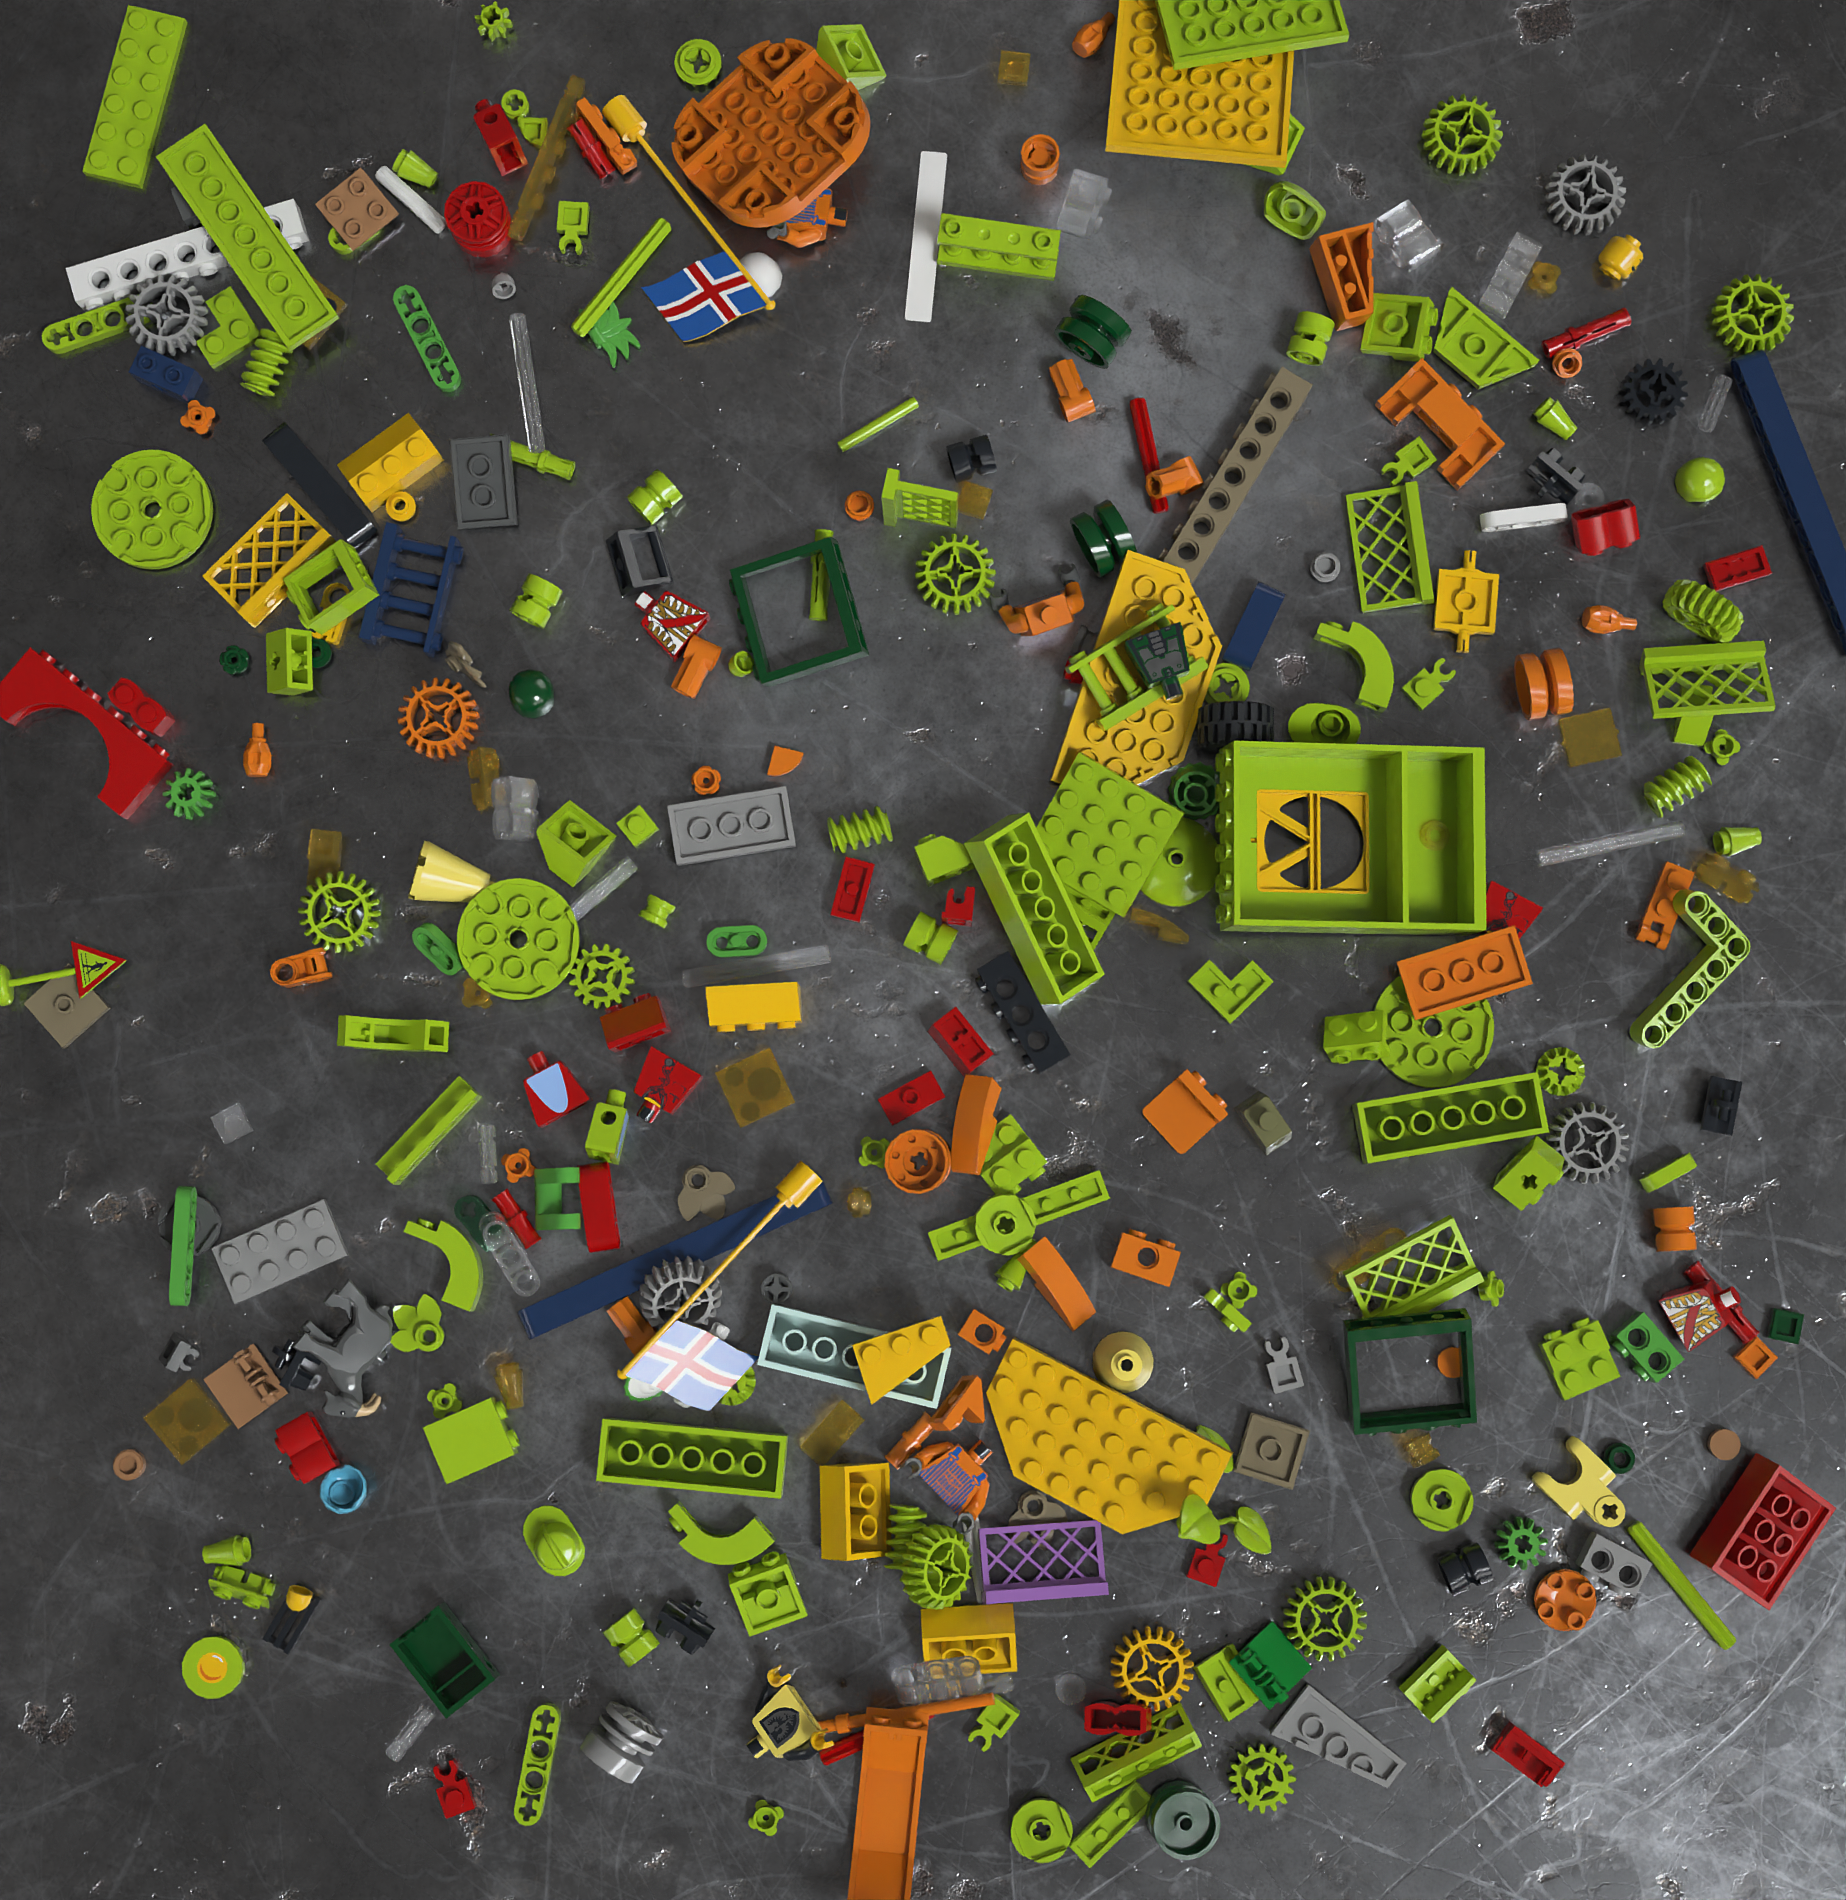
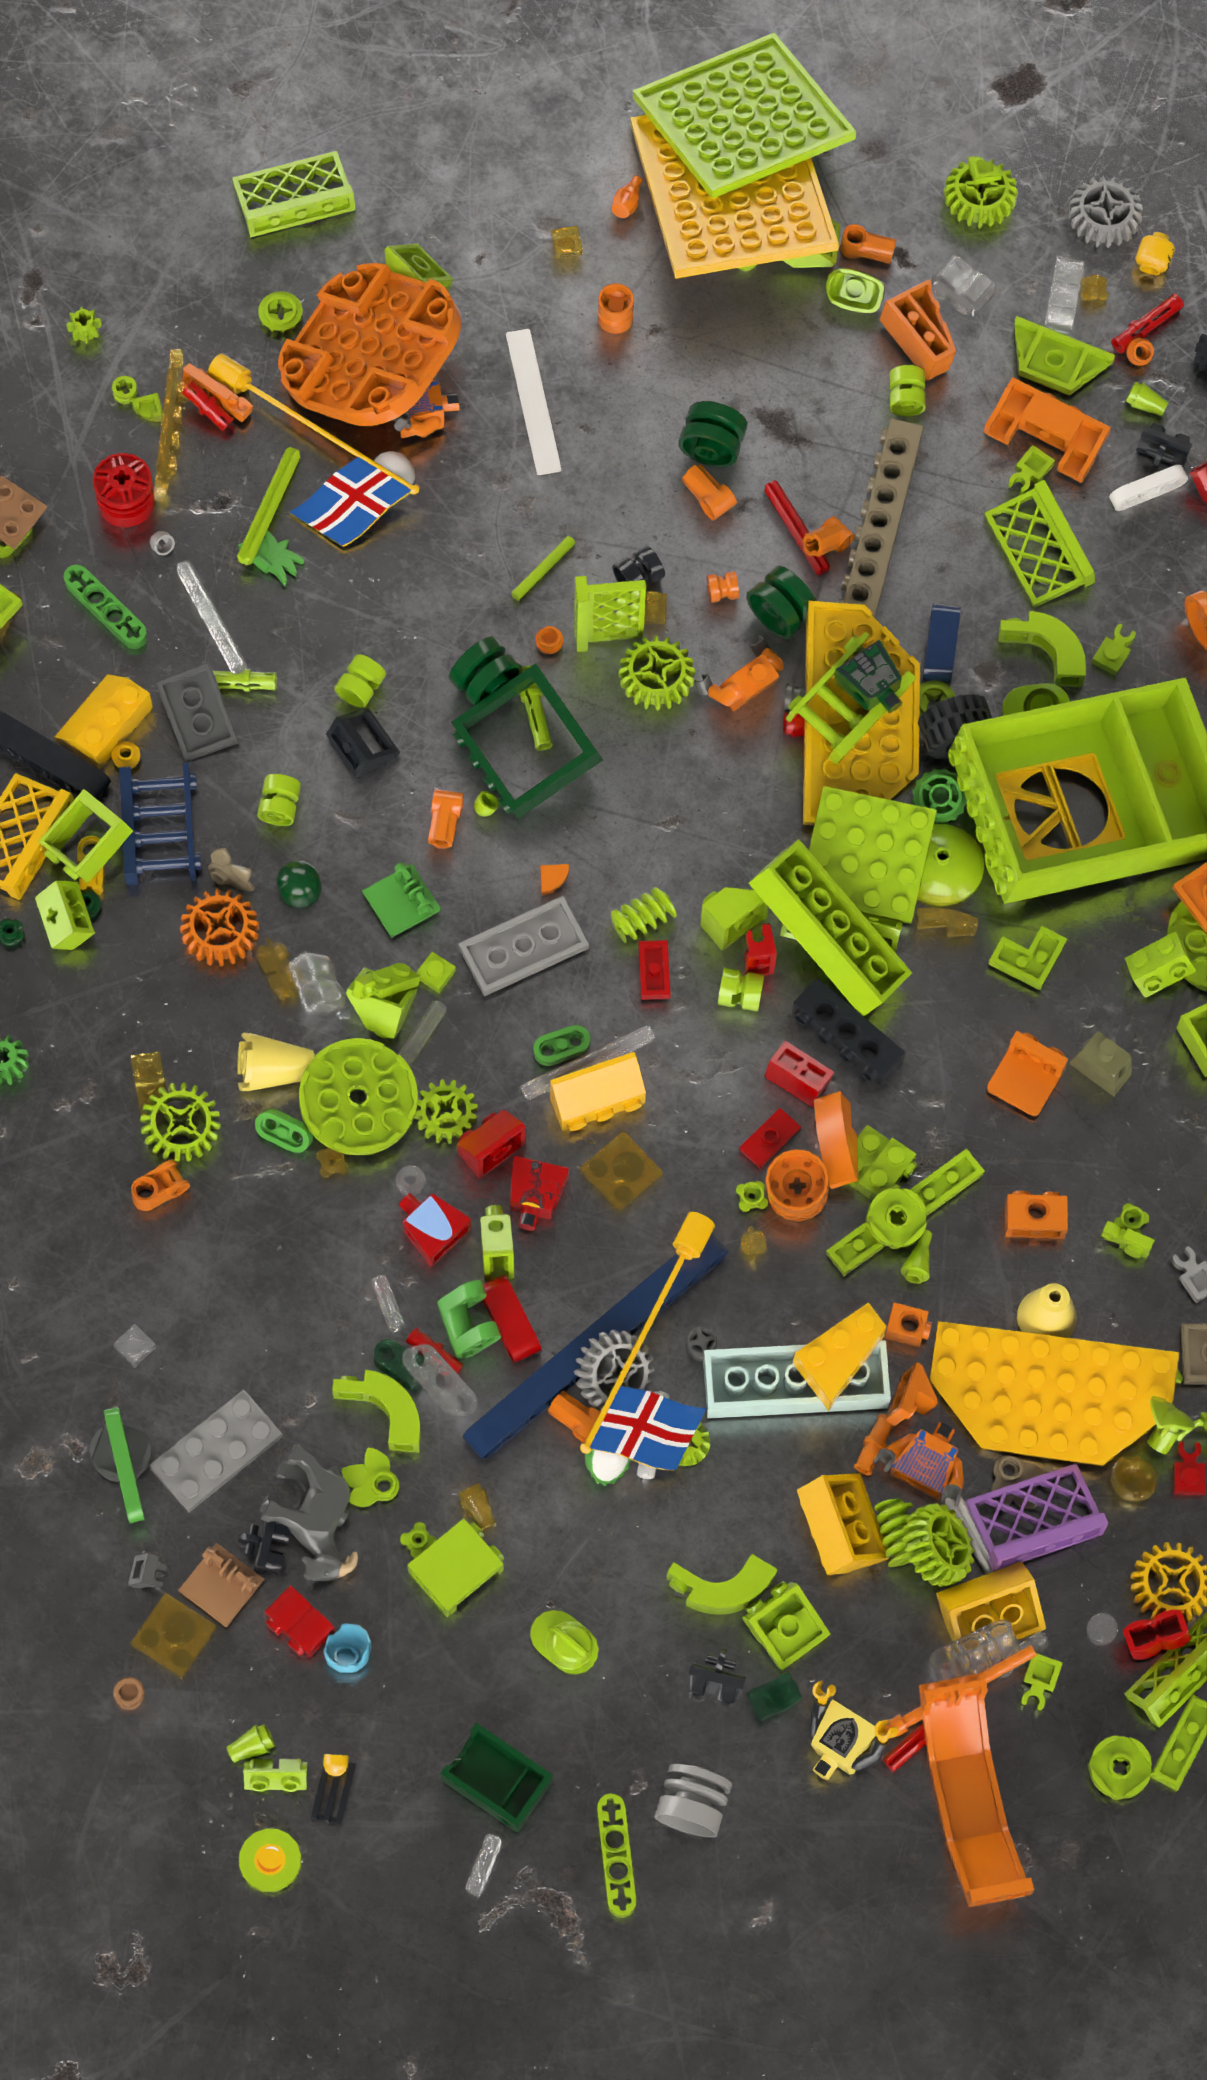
camera: 25 degrees left, 15 degrees down
orange piece [243,723,272,777] -> none
lime arch [337,1015,449,1052] -> none
white axle [375,166,447,233] -> none
lime fence [375,1076,483,1185] -> none
lime cone [392,149,439,189] -> none
red plate [433,1758,477,1819] -> none
red torso [473,99,528,176] -> none
orange plate [501,1148,536,1183] -> none
lime plate [557,201,590,255] -> none
lime brick [596,1417,789,1499] -> none
lime wheel [603,1608,660,1668] -> none
torso [635,591,710,663] -> none
lime wheel [638,894,676,929] -> none
dark tan plate [678,1165,736,1221] -> none
orange plate [691,766,721,795] -> none
lime plate [748,1799,784,1836] -> none
clear yellow slope [799,1400,865,1466] -> none
lime fence [937,213,1061,281] -> none
orange slope [1017,1236,1096,1332] -> none
clear brick [1056,169,1112,240] -> none
light grey plate [1310,552,1340,583] -> none
lime plate [1360,293,1438,362] -> none
yellow plate [1433,550,1499,653] -> none
none -> lime hinge [352,963,421,1000]
none -> bright green hinge [362,862,441,938]
none -> clear plate [396,1166,426,1195]
none -> dark green wheel [449,636,522,706]
none -> orange wheel [706,571,739,603]
none -> clear green bracket [746,1671,802,1721]
none -> orange piece [840,224,897,264]
none -> lime tile [967,156,1002,185]
none -> clear yellow hair [1111,1456,1157,1502]

